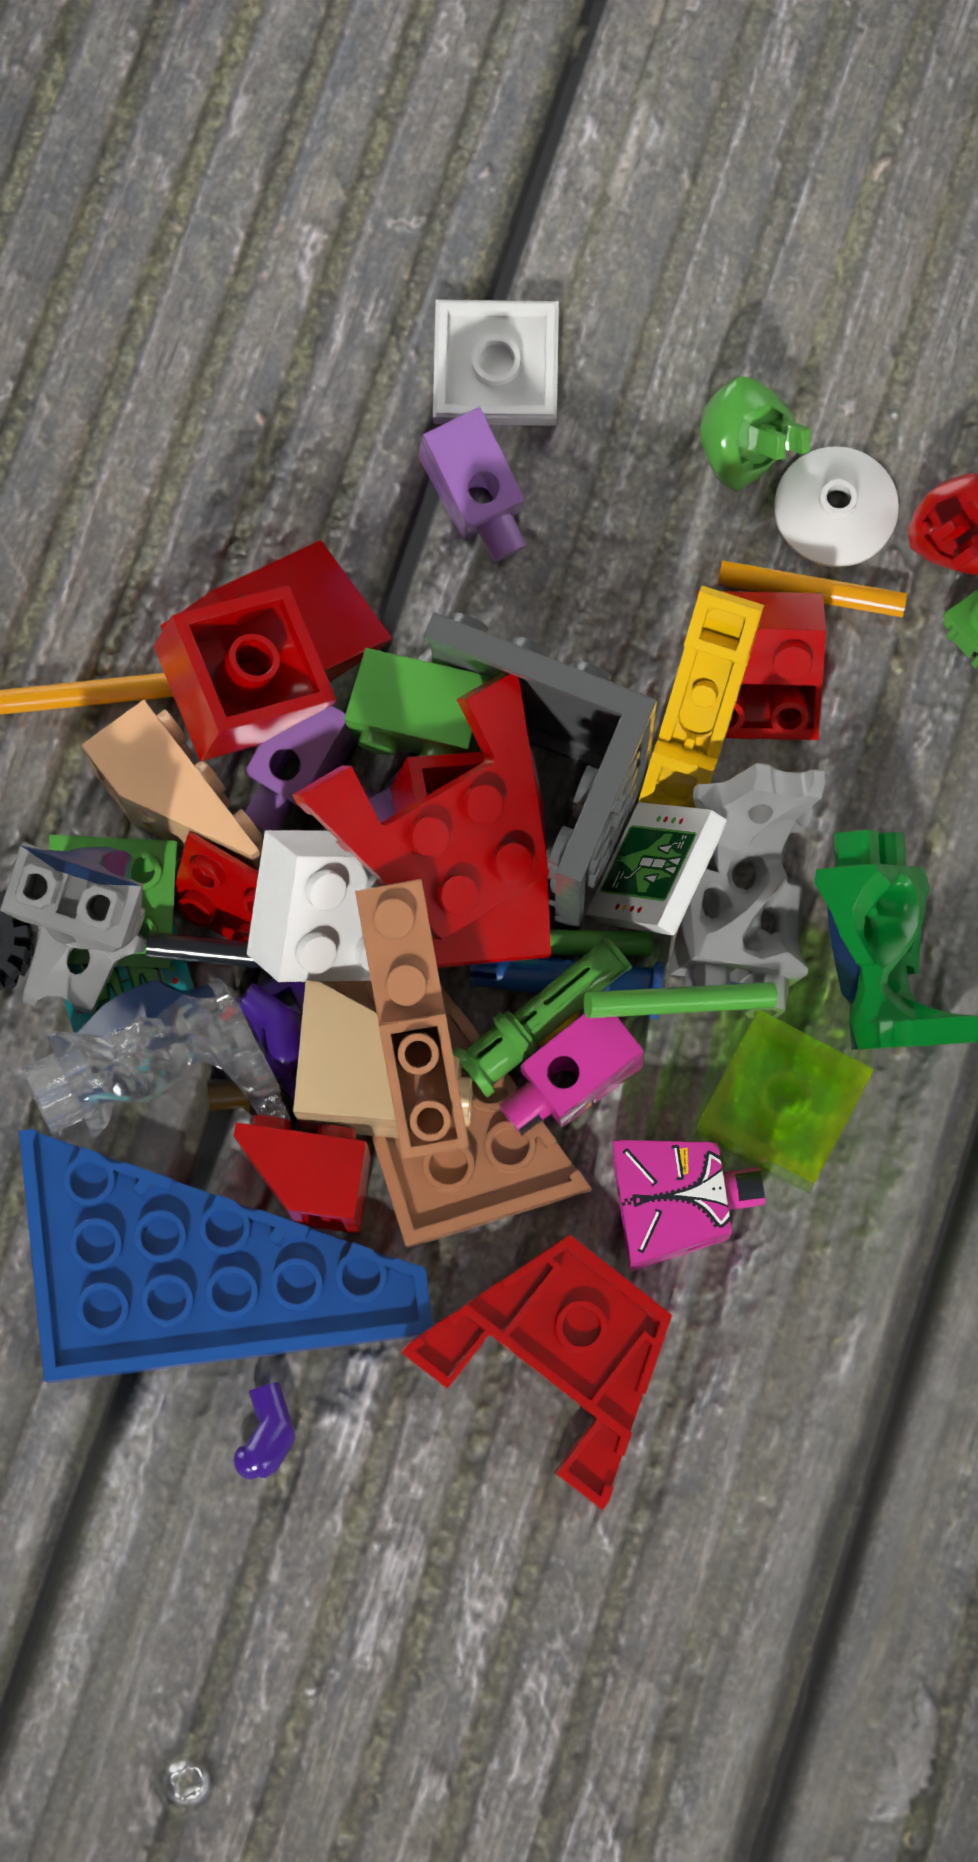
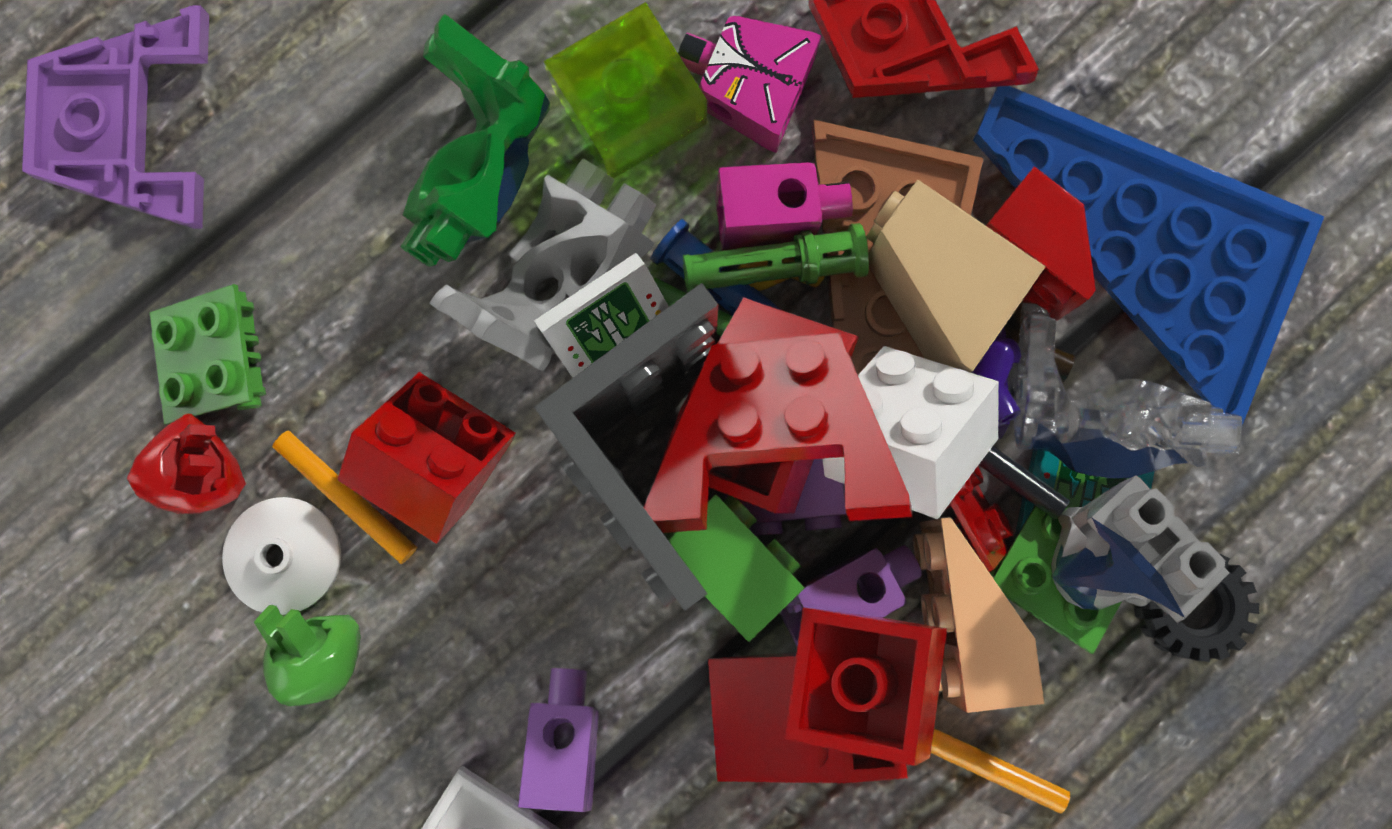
camera: 150 degrees left, 5 degrees up
dark purple arm [233,1382,295,1480] -> none
nougat slope [355,879,469,1159] -> none
bright green bar [584,982,778,1018] -> none
yellow slope [638,586,764,808] -> none

